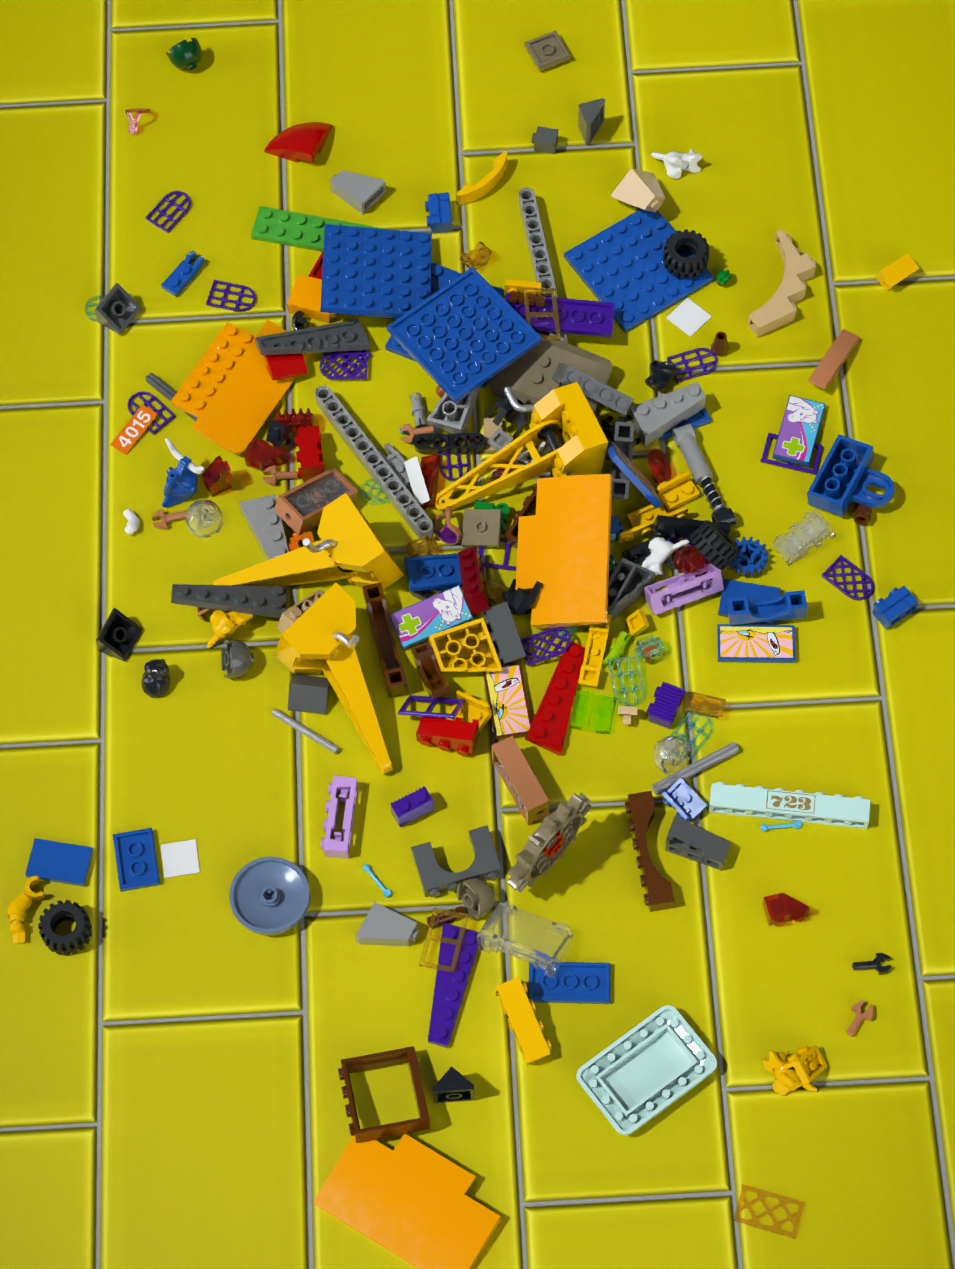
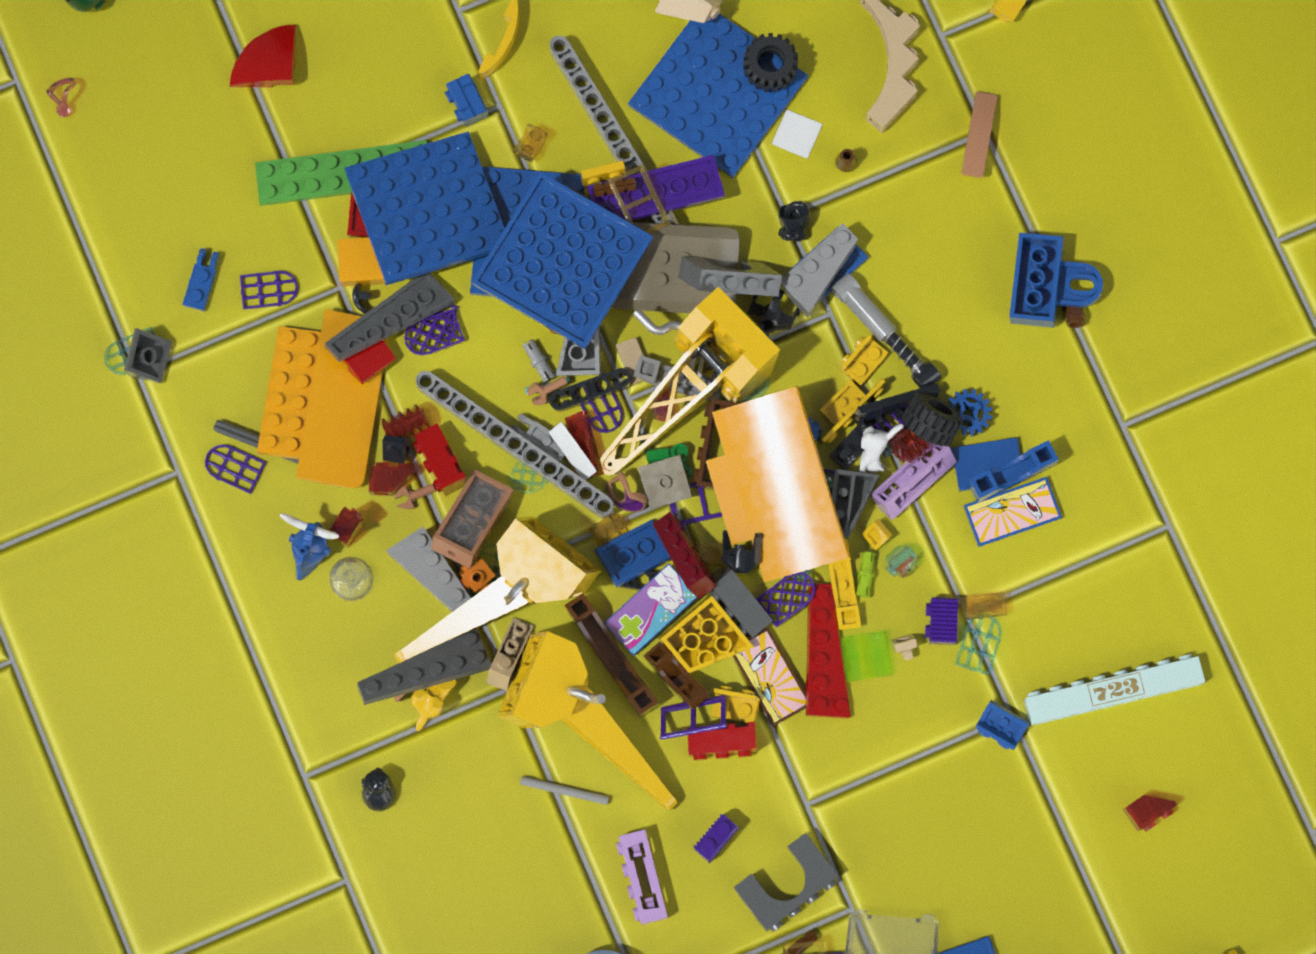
camera: 20 degrees left, 15 degrees up
black slope [96,608,143,661] -> none
orange sticker [110,404,158,455] -> none
white arm [123,508,140,535] -> none
dark purple window [145,191,191,233] -> none
nougat bar [152,509,188,530] -> none
dark grey cylinder [221,640,254,678] -> none
dark grey slope [288,674,331,715] -> none
light grey slope [330,170,386,214] -> none
medium azure hinge [363,864,391,898] -> none
dark tan cylinder [457,878,495,920] -> none
black piece [485,397,529,441] -> none
nougat brick [491,735,549,825] -> none
dark tan gear [507,793,592,893] -> none
blue tile [607,438,662,508] -> none
clear light blue window [607,655,645,707] -> none
dark grey arch [612,422,635,500] -> none
reddish brown arch [624,791,675,912] -> none
clear red plate [648,449,671,484] -> none
light grey axle [652,742,739,795] -> none
clear cylinder [653,736,692,776] -> none
dark grey wedge [665,816,730,870] -> none
dark purple window [667,348,717,383] -> none
green plate [716,269,732,286] -> none
dark purple window [760,433,823,475] -> none
medium azure hinge [760,820,801,832] -> none
tile [772,395,825,467] -> none
clear wedge [772,509,836,566] -> none
dark purple window [822,555,873,601] -> none
nougat bar [846,1000,873,1037] -> none
black bar [852,953,892,975] -> none
blue brick [872,586,918,629] -> none

